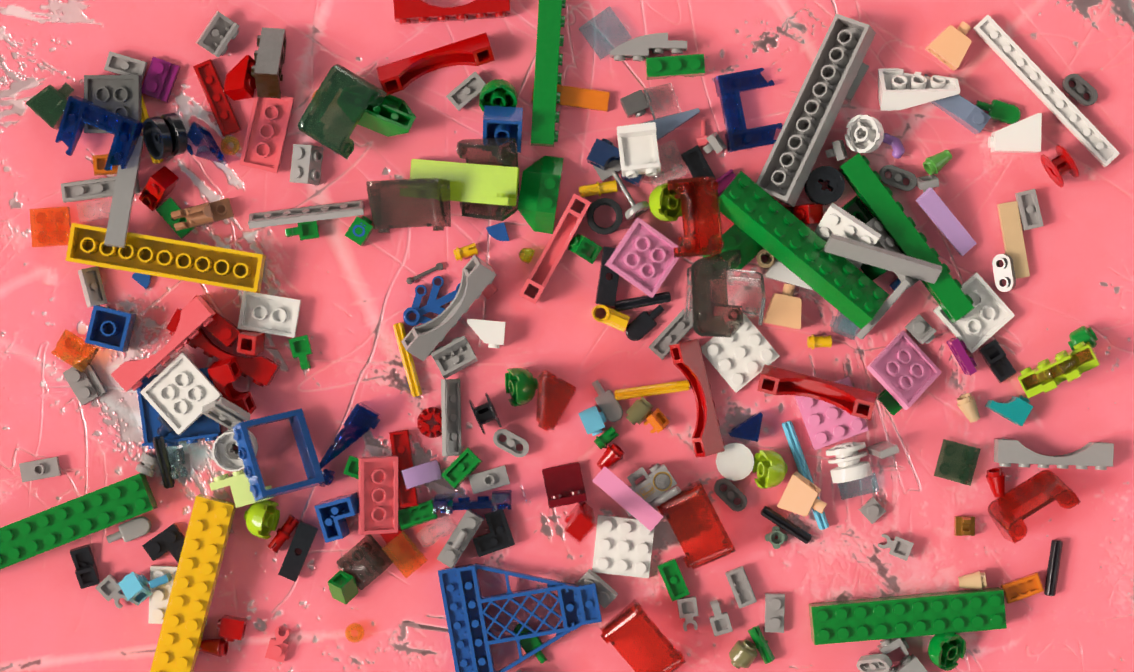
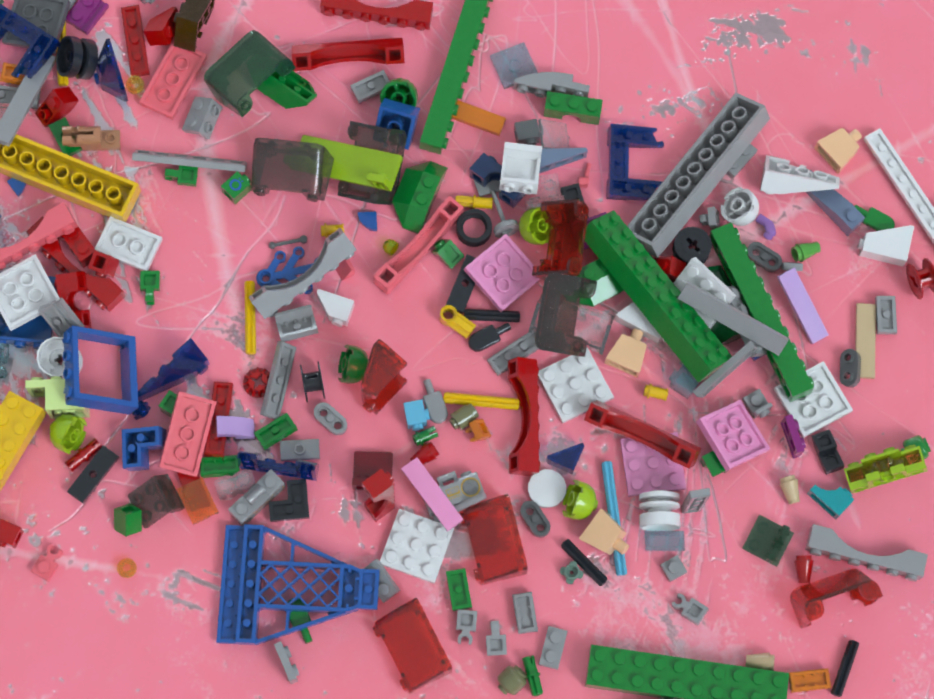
camera: 10 degrees right, 15 degrees down
light grey tile [703,132,727,154] -> none
tan cone [756,249,776,268] -> none
pearl gold tile [954,516,975,536] -> none

